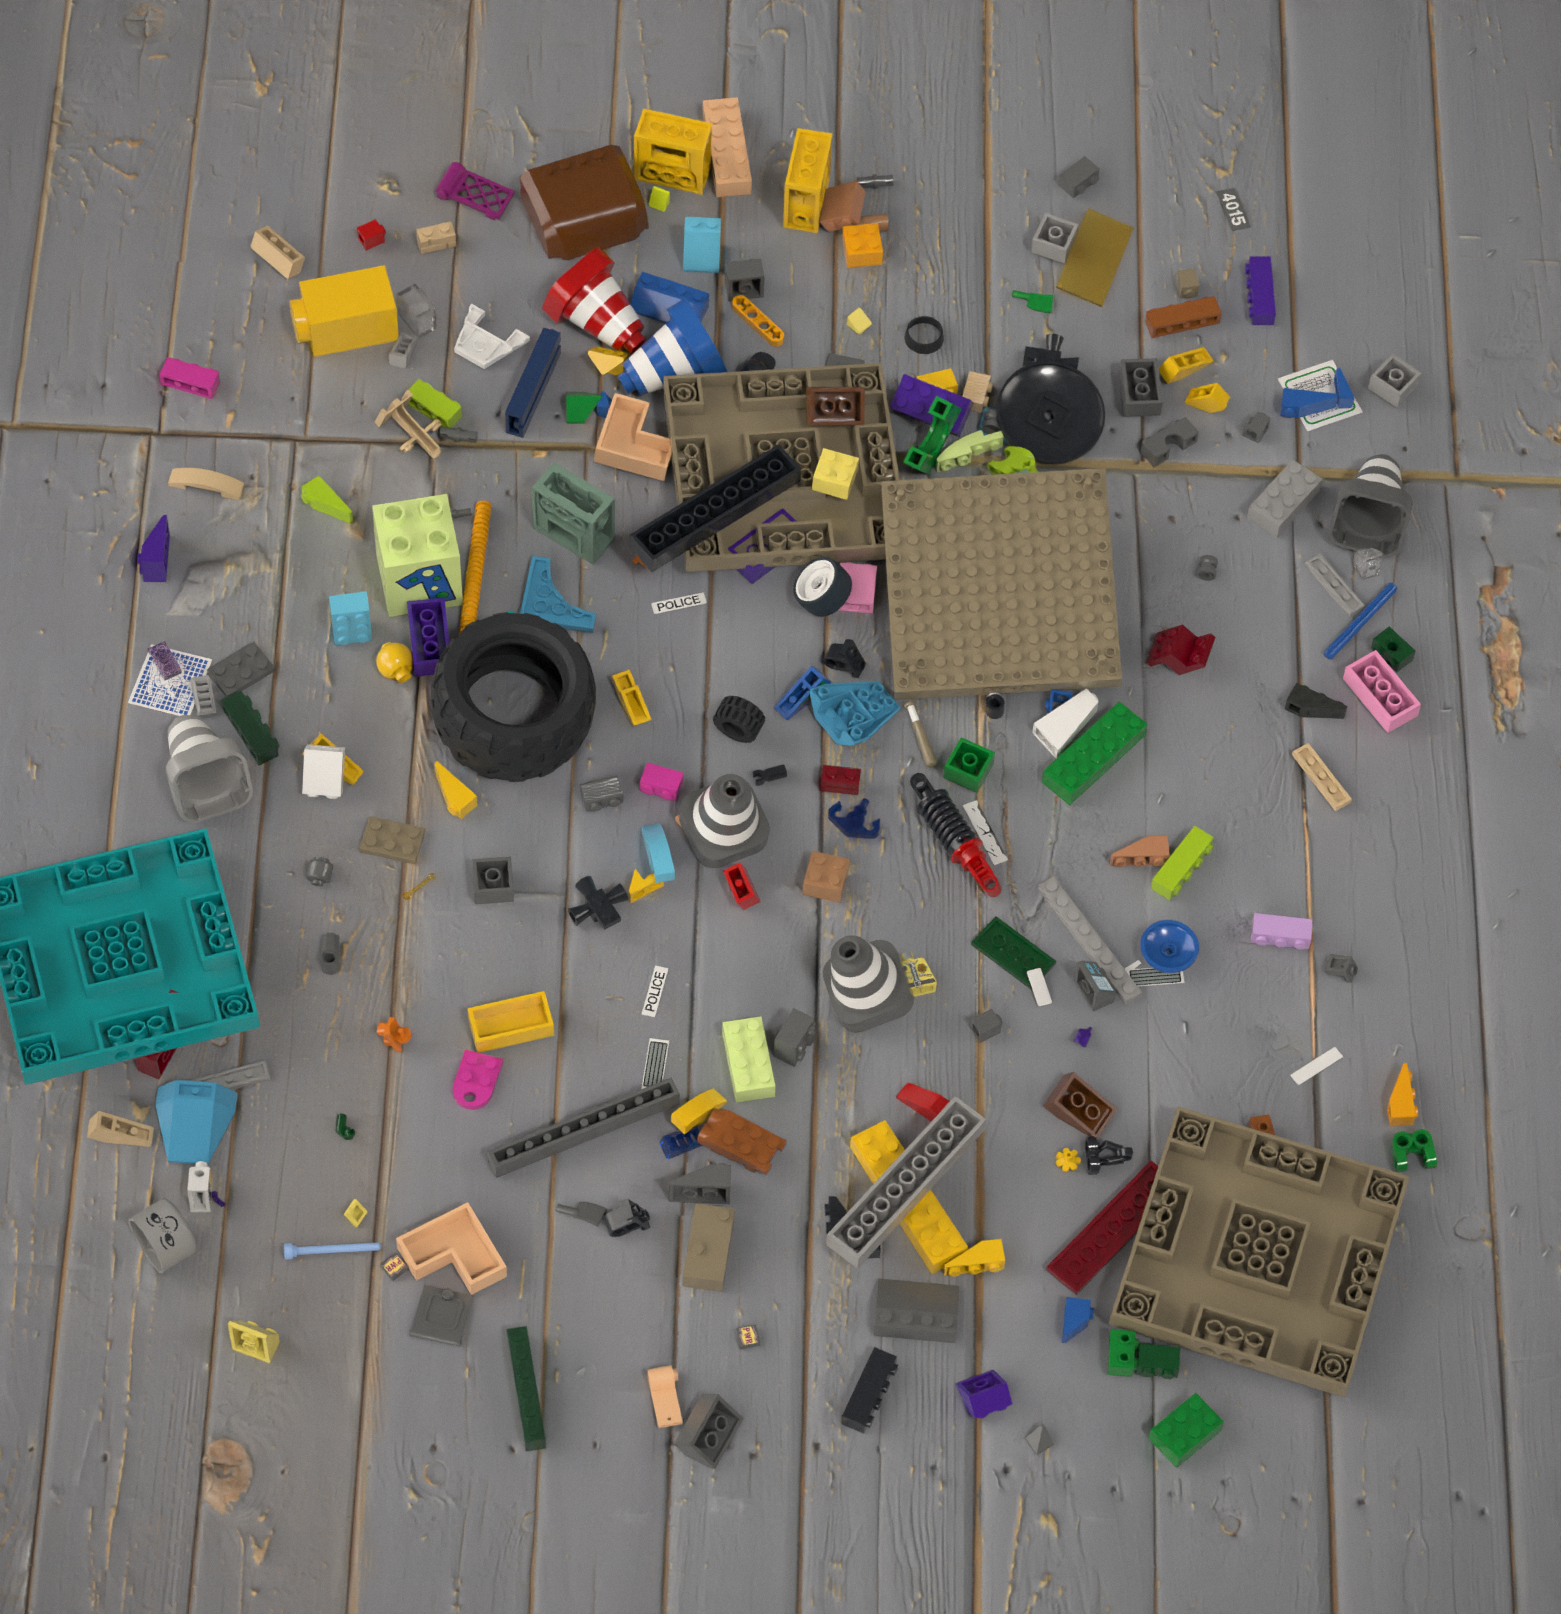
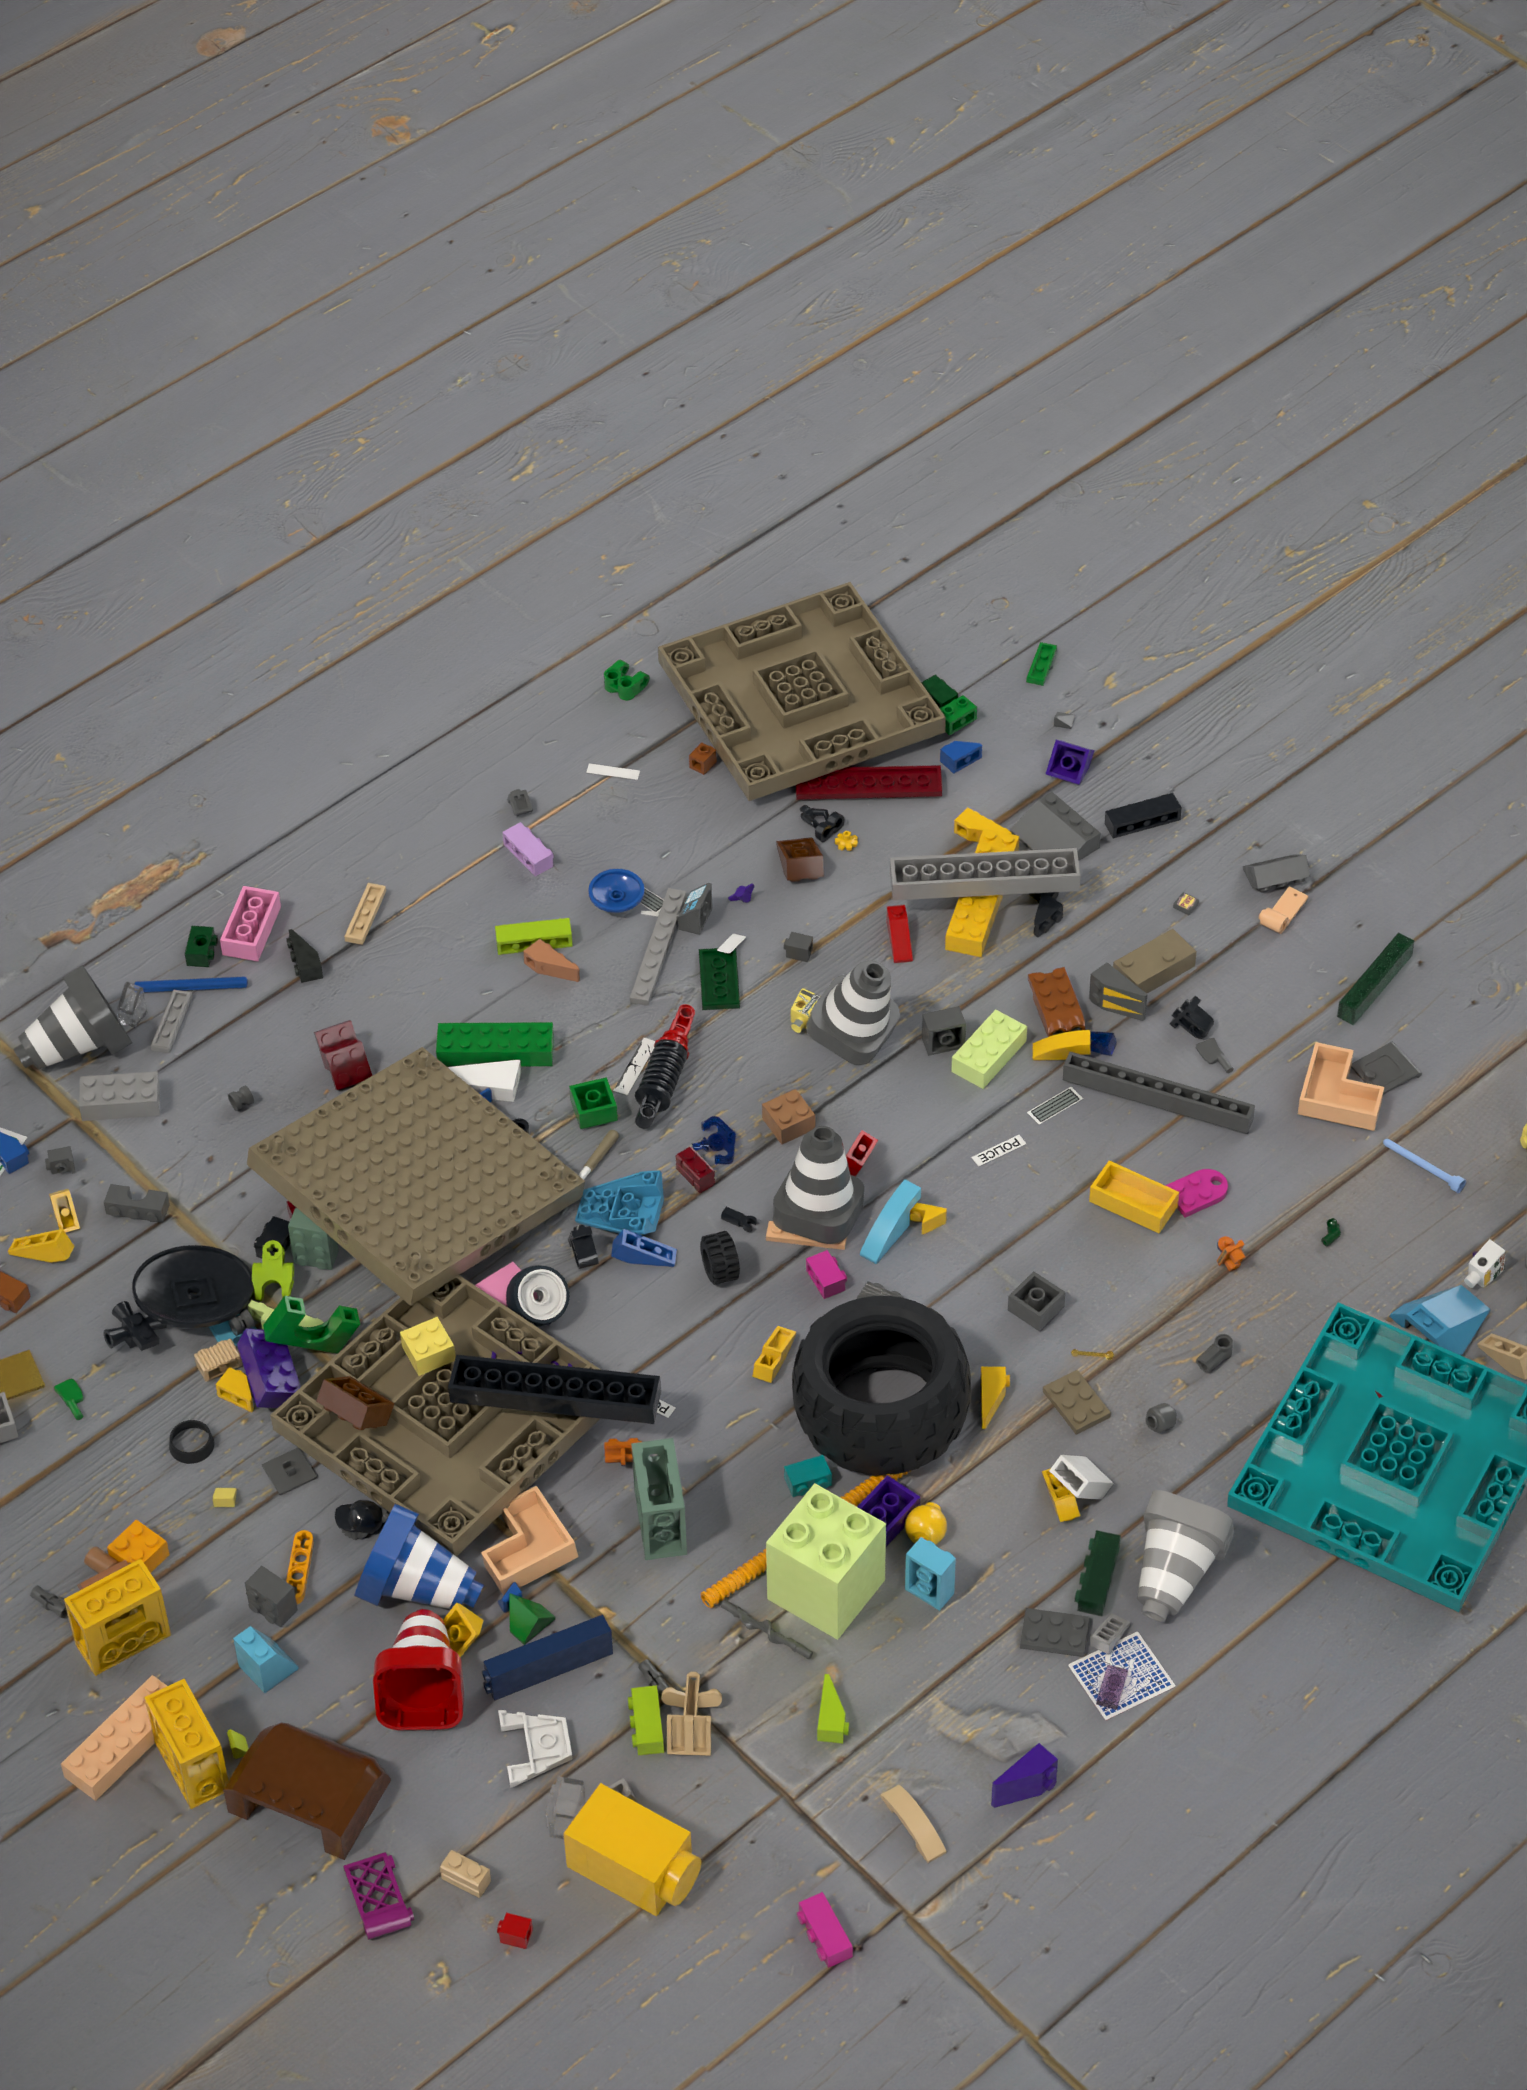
camera: 130 degrees left, 10 degrees down
tan brick [251,225,305,279] -> none
light yellow slope [344,1199,368,1227] -> none
tile [380,1253,409,1281] -> none
dark azure plate [520,556,596,633] -> none
black brick [568,876,628,930] -> none
blue slope [631,271,709,323] -> none
dark grey brick [1119,358,1163,417] -> none
green brick [1149,1392,1224,1468] -> none
light orange slope [1387,1063,1418,1126] -> none
none -> green tile [1026,642,1057,686]

